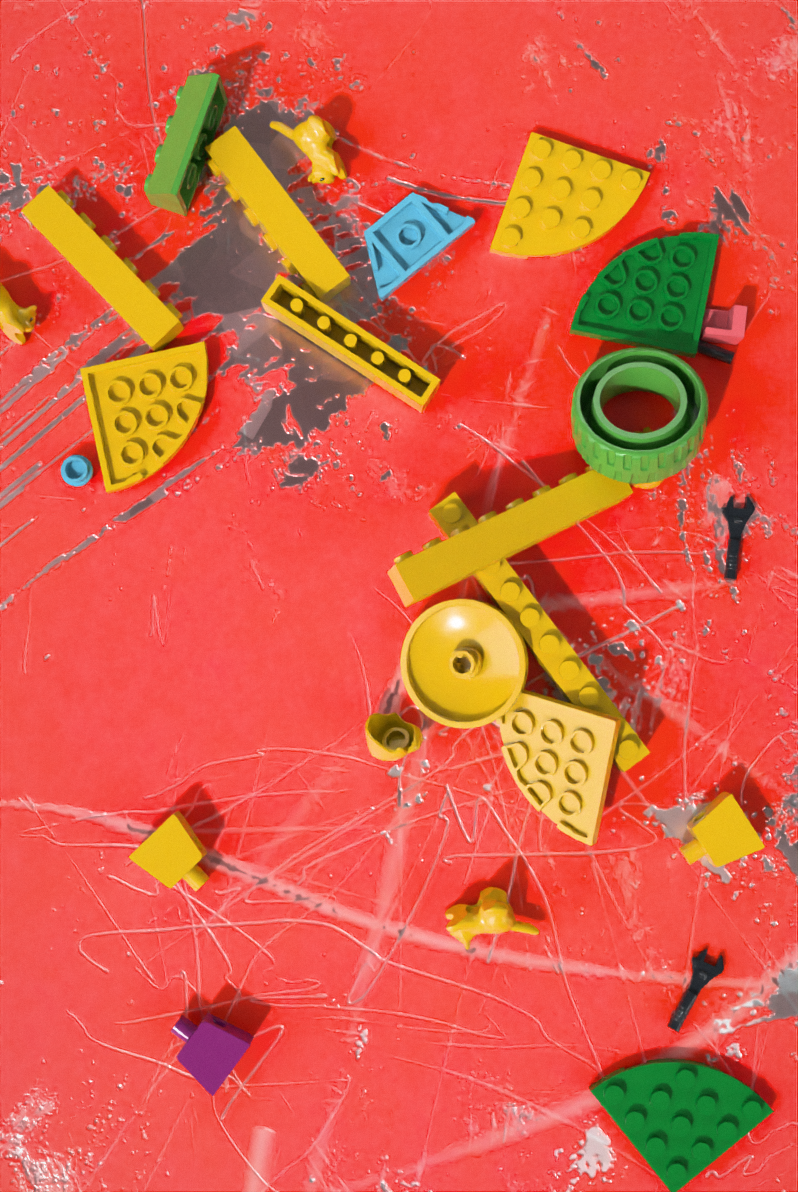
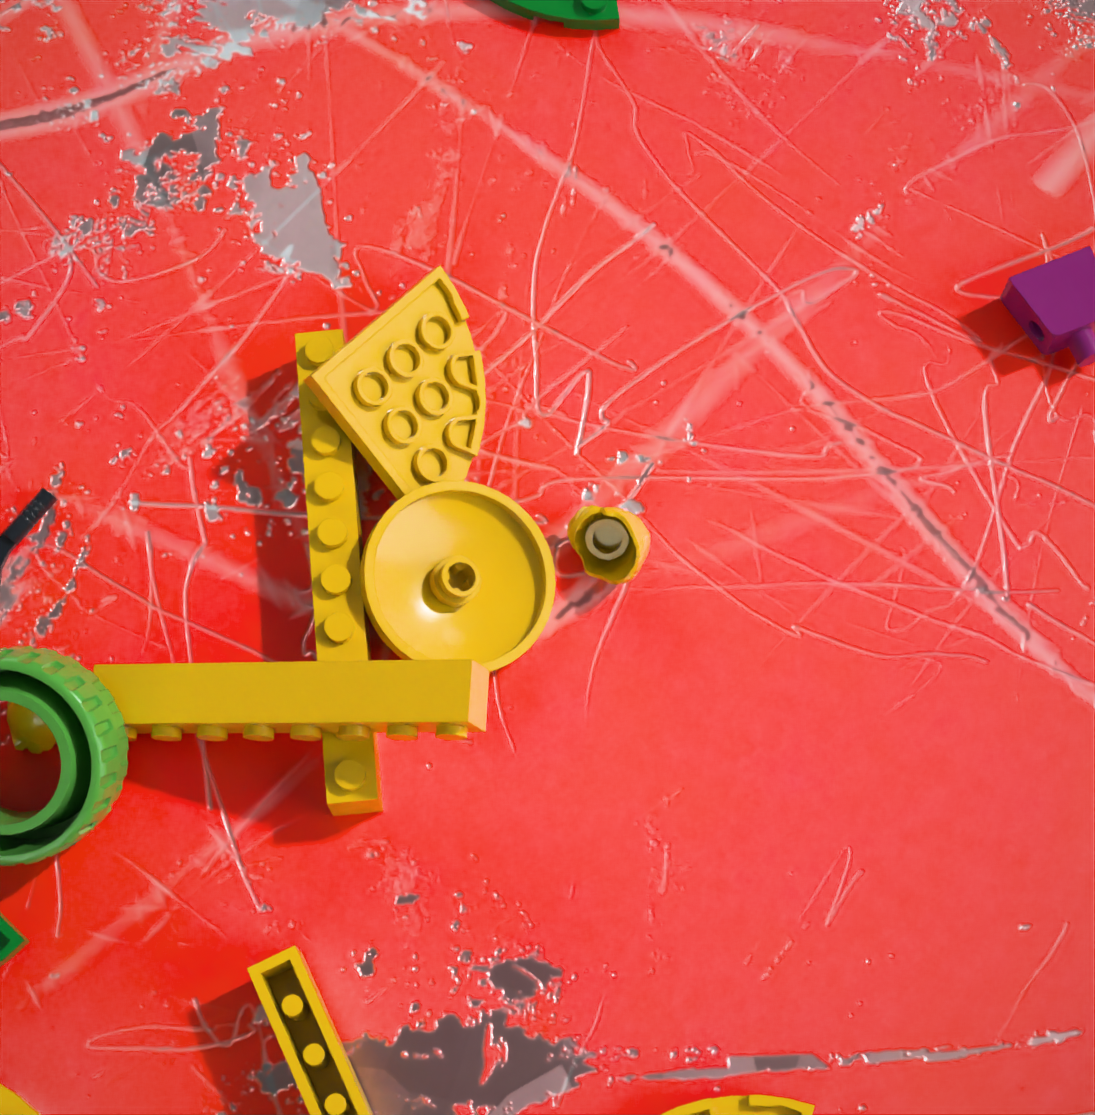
camera: 150 degrees left, 15 degrees down
yellow torso [129,810,209,892] -> none
yellow animal [445,887,539,950] -> none
black piece [667,949,724,1032] -> none
yellow torso [679,791,765,867] -> none

